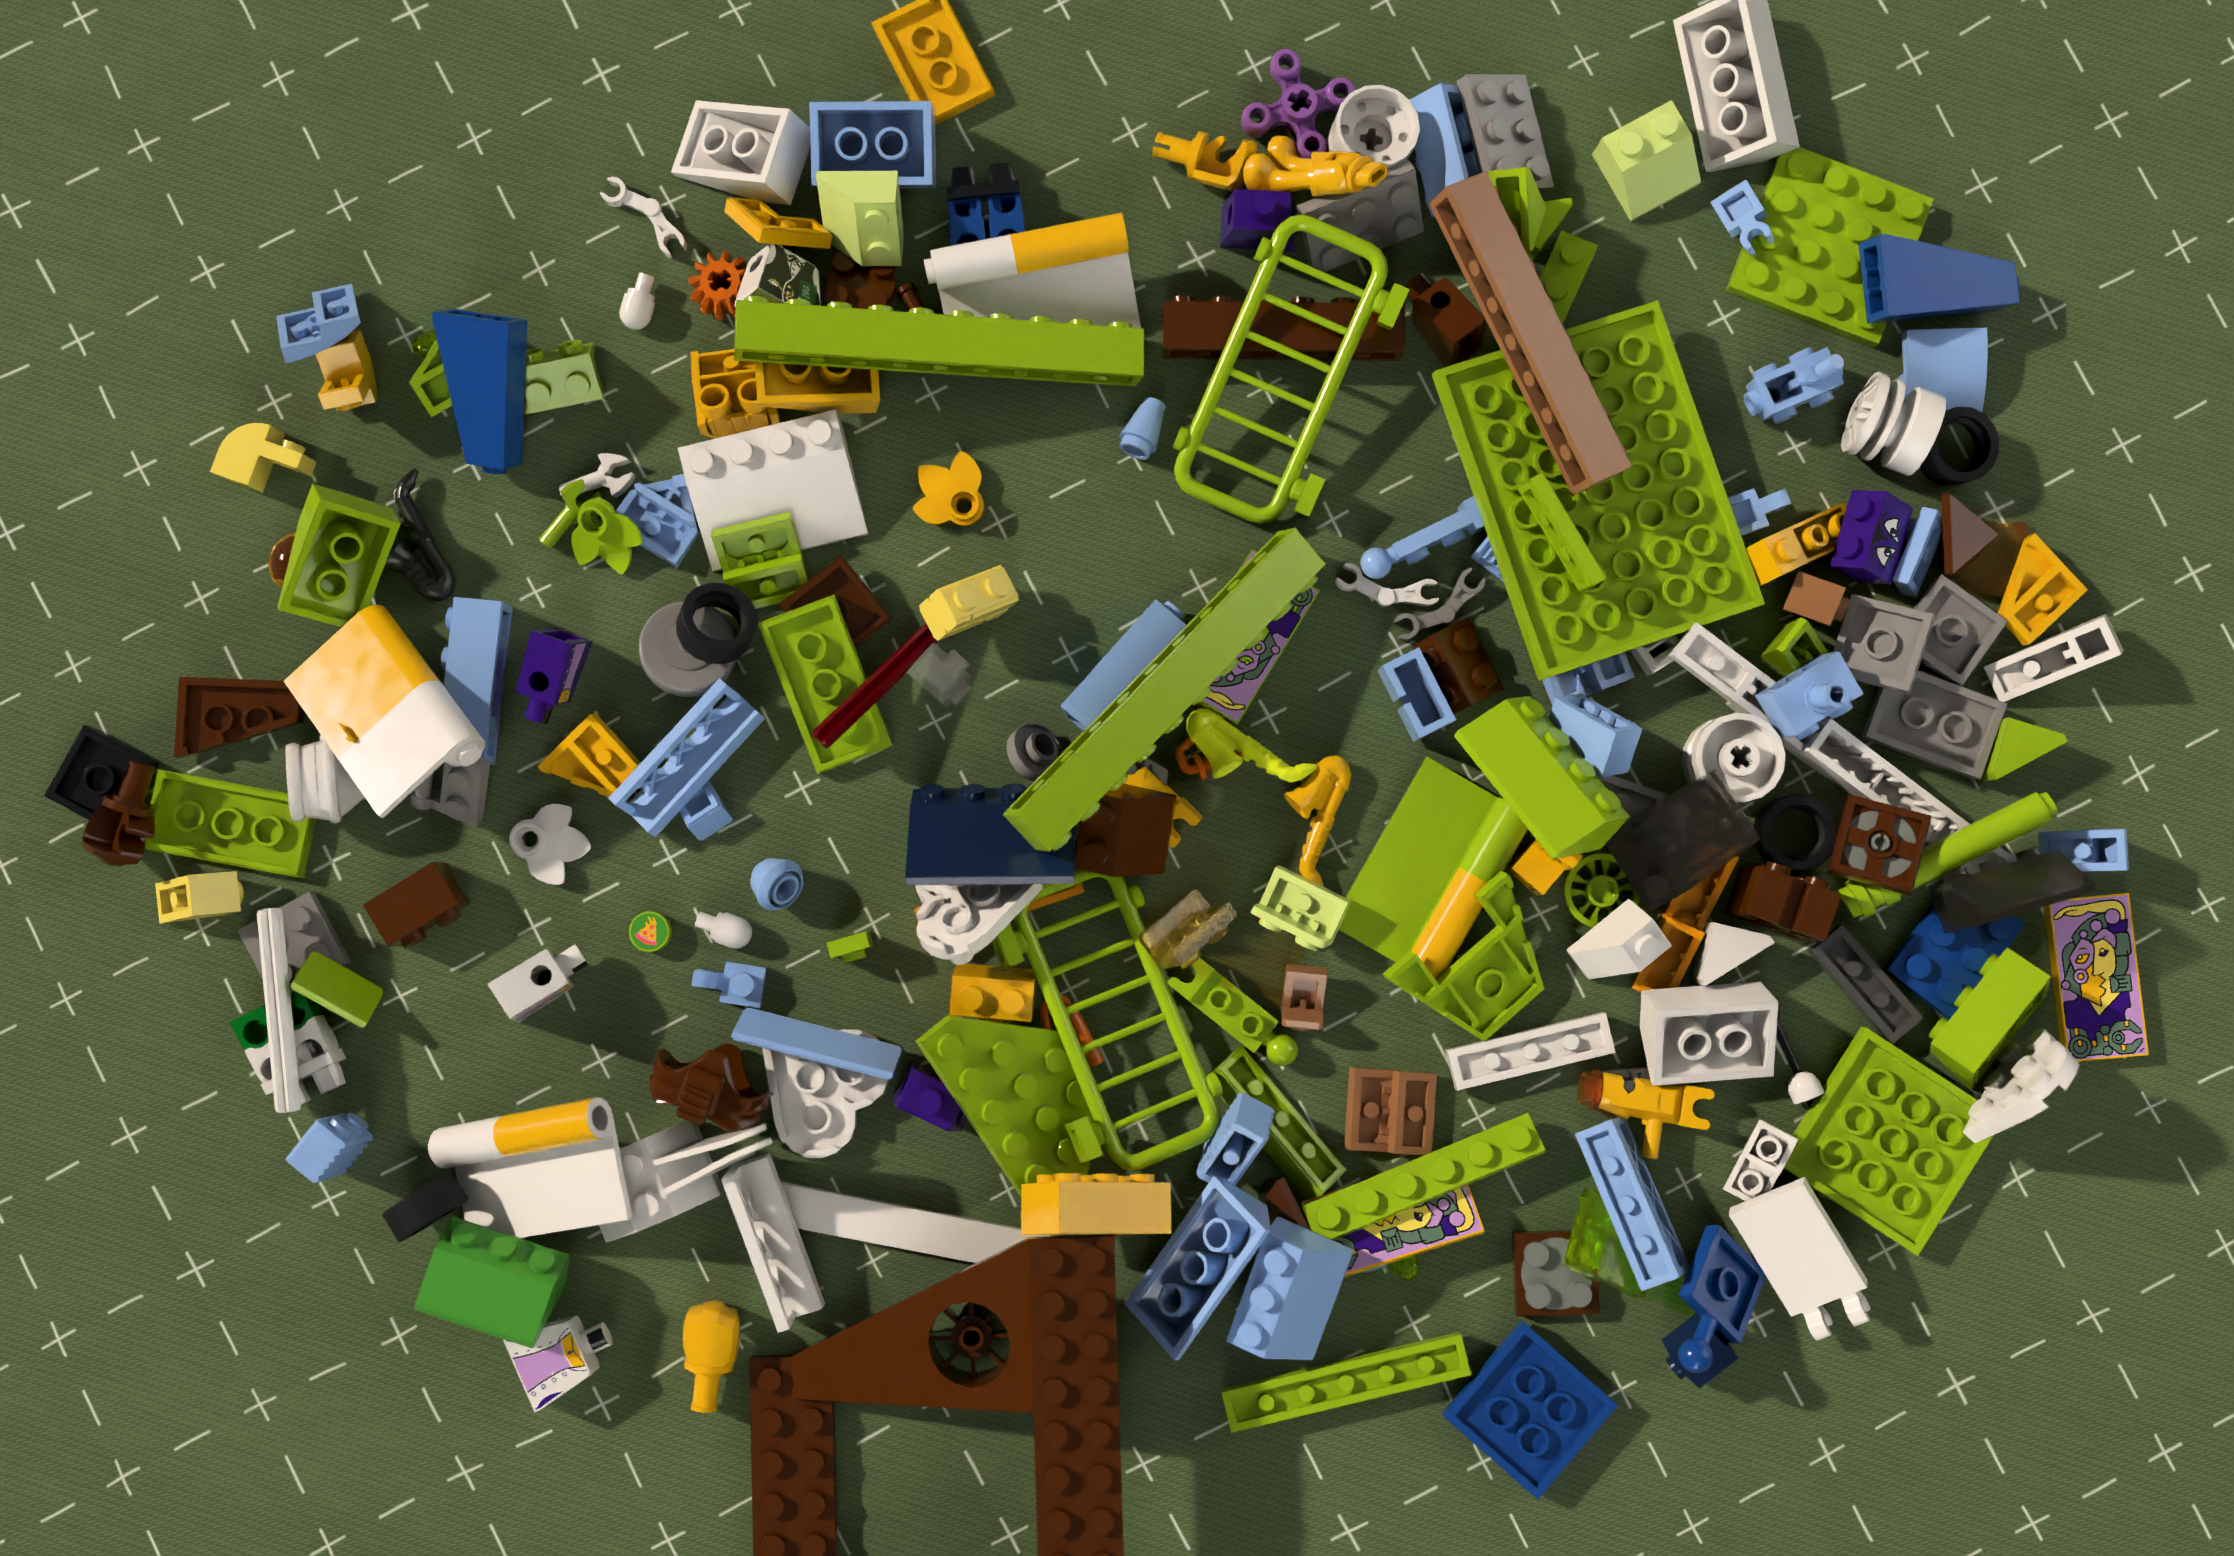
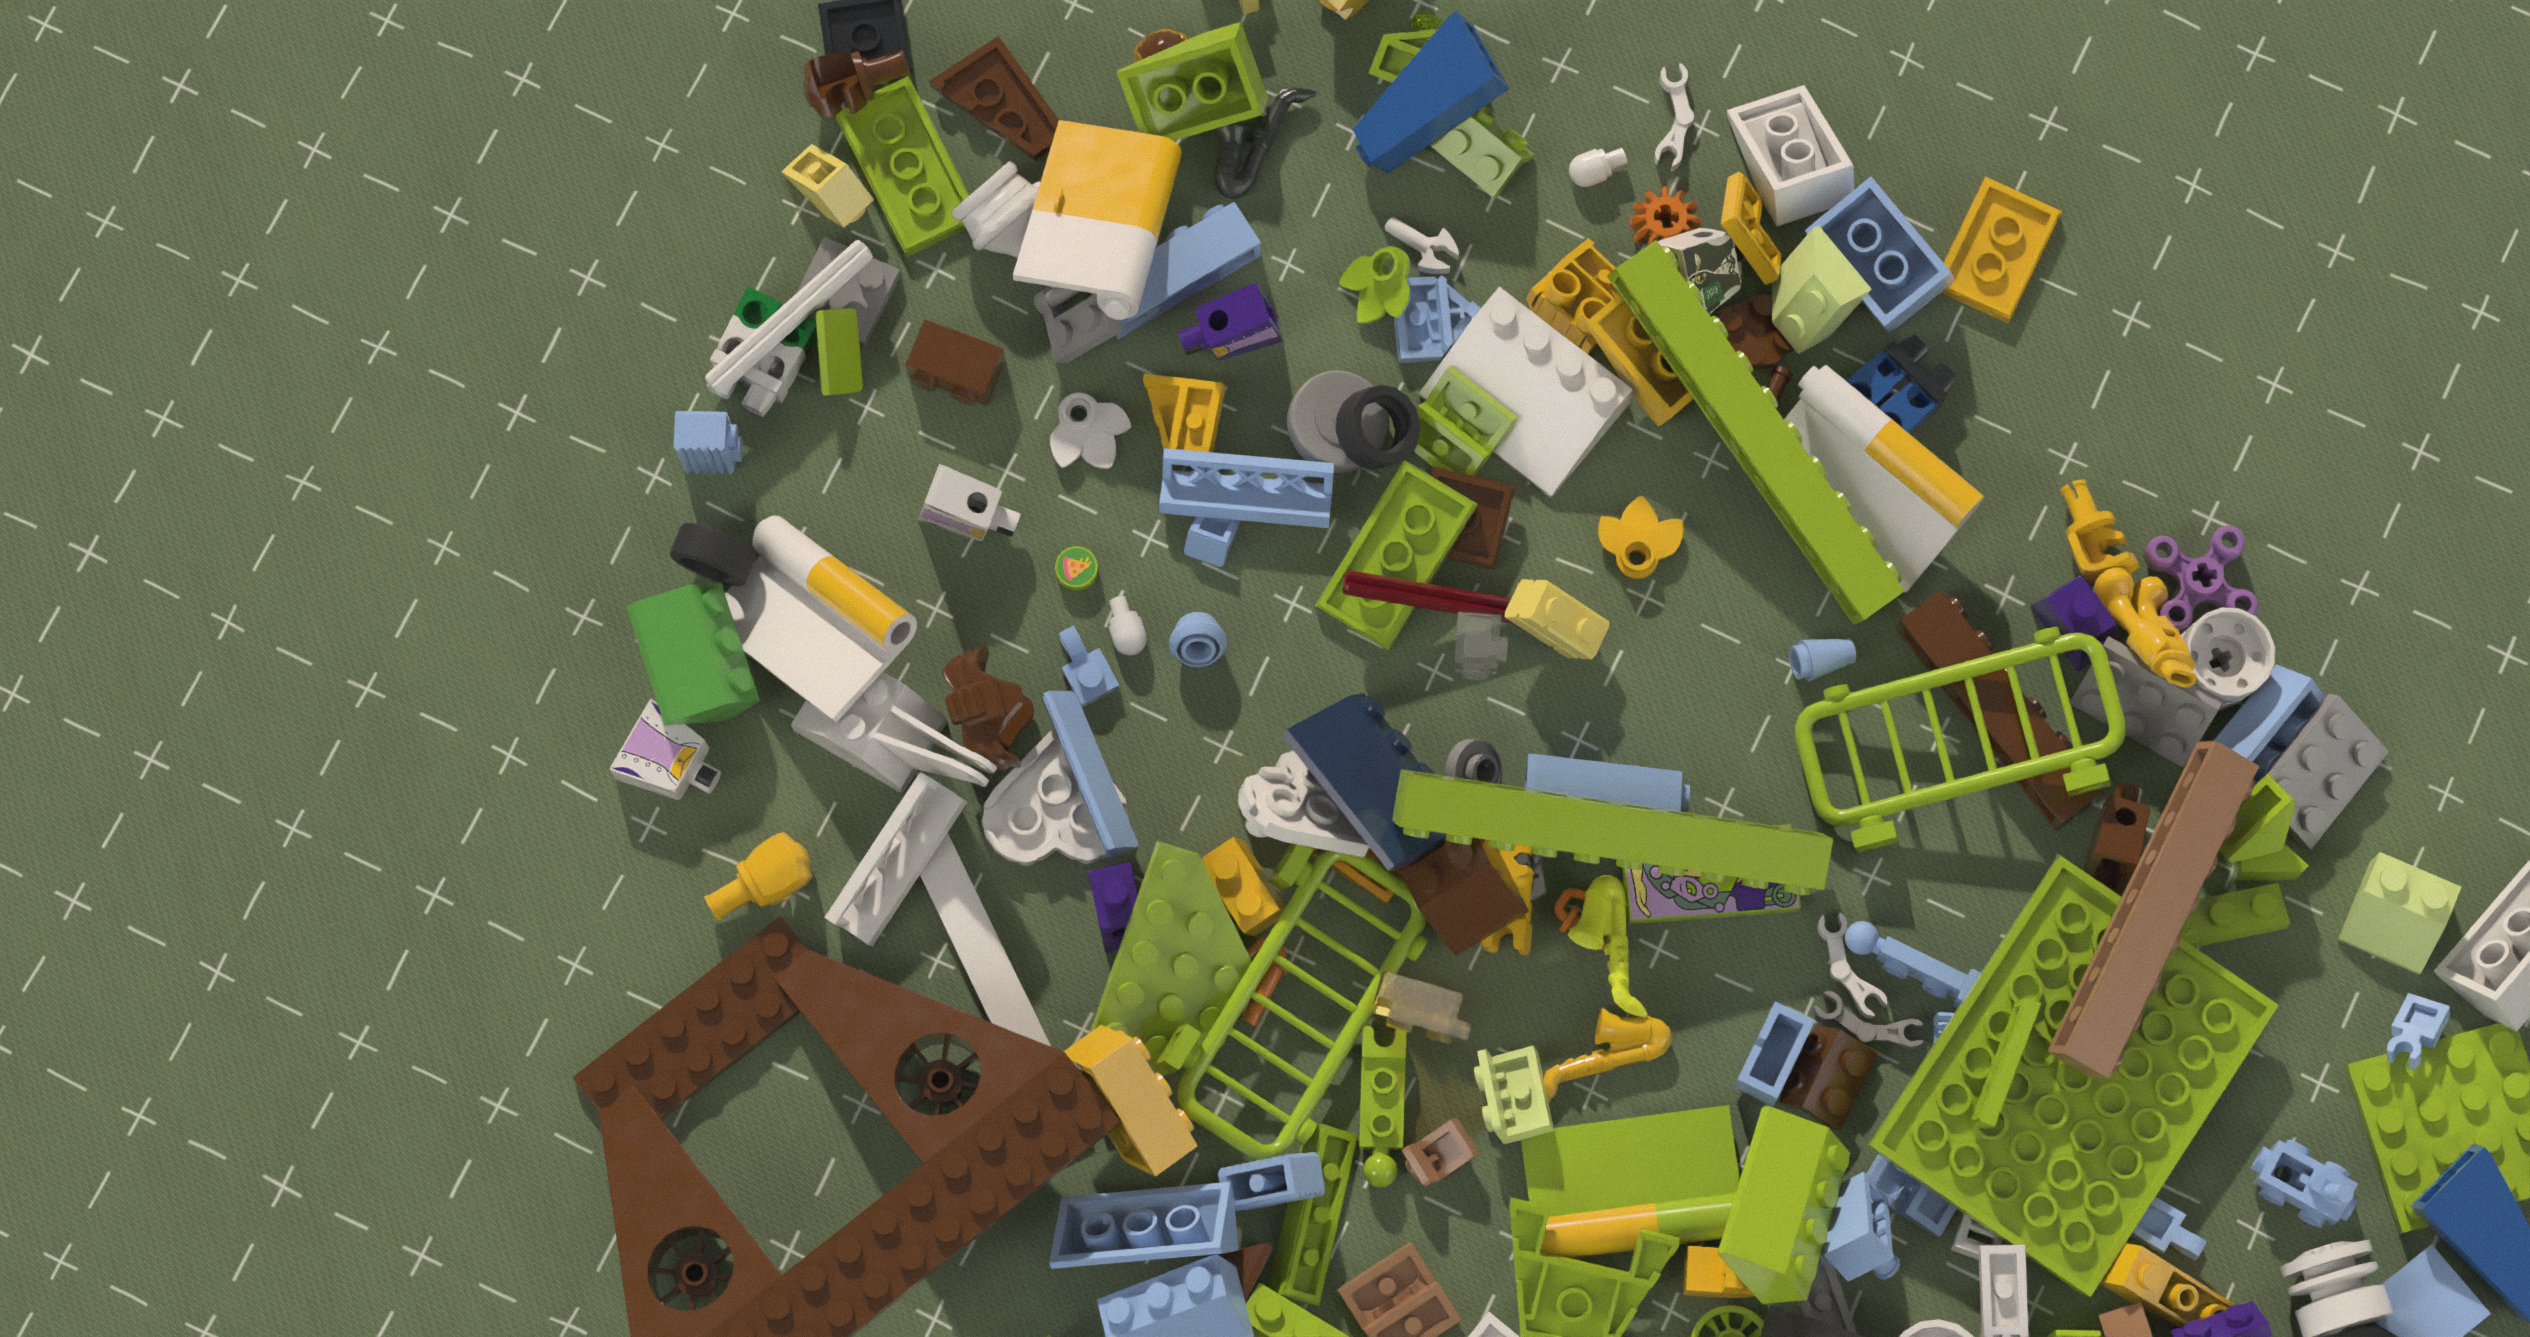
camera: 55 degrees right, 10 degrees down
lime bar [539,479,602,549] -> none
lime plate [826,931,874,964] -> none

